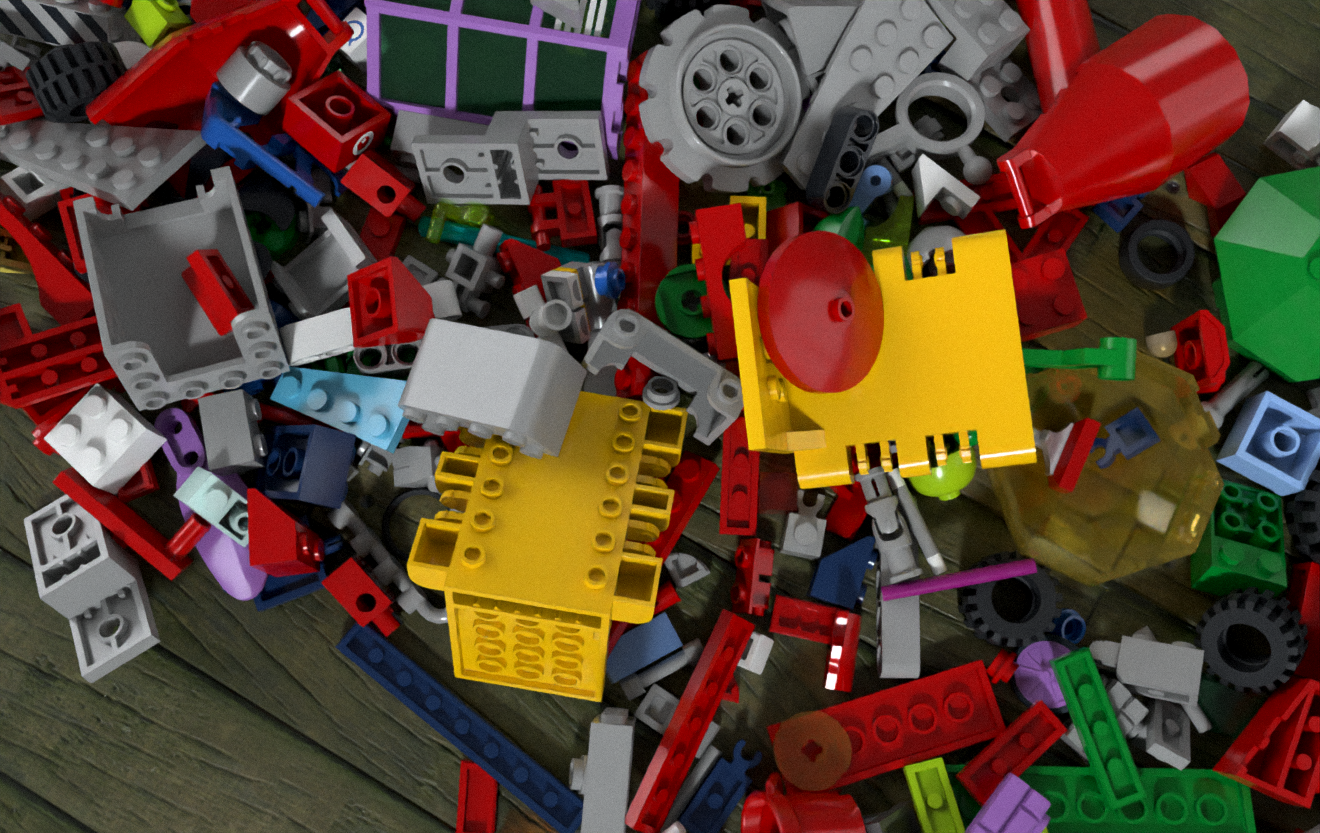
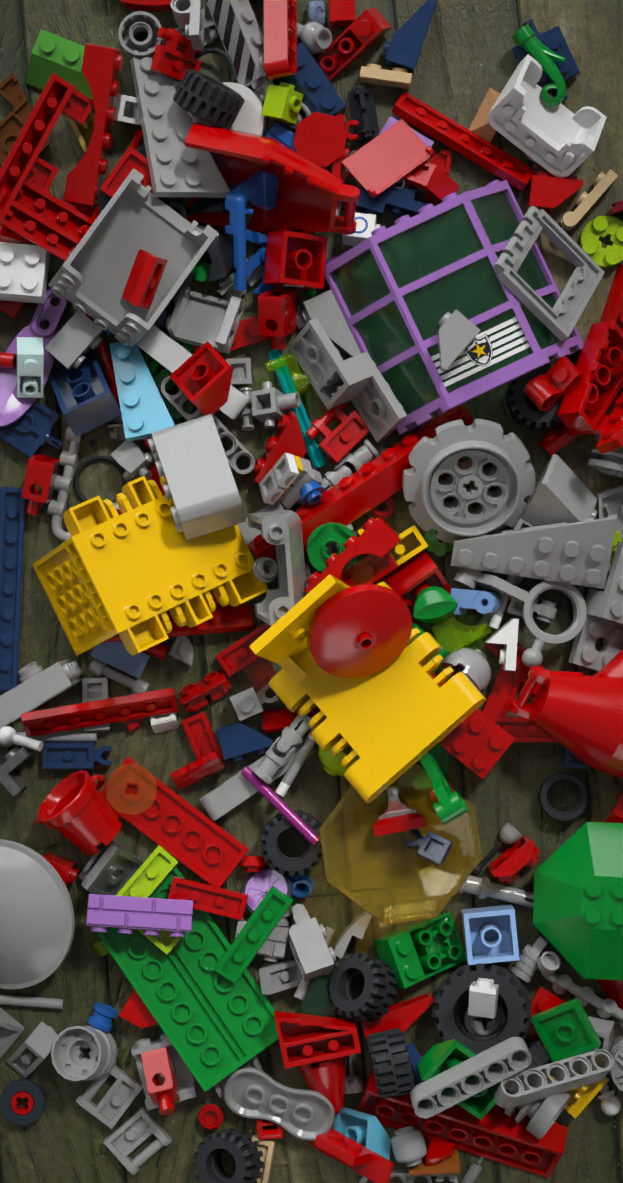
camera: 55 degrees right, 10 degrees up
light grey piece [216,41,292,116] -> none
red slope [247,488,325,577] -> none
white bar [513,285,572,352] -> none
black beam [805,106,879,214] -> none
none -> light grey slope [333,910,372,958]

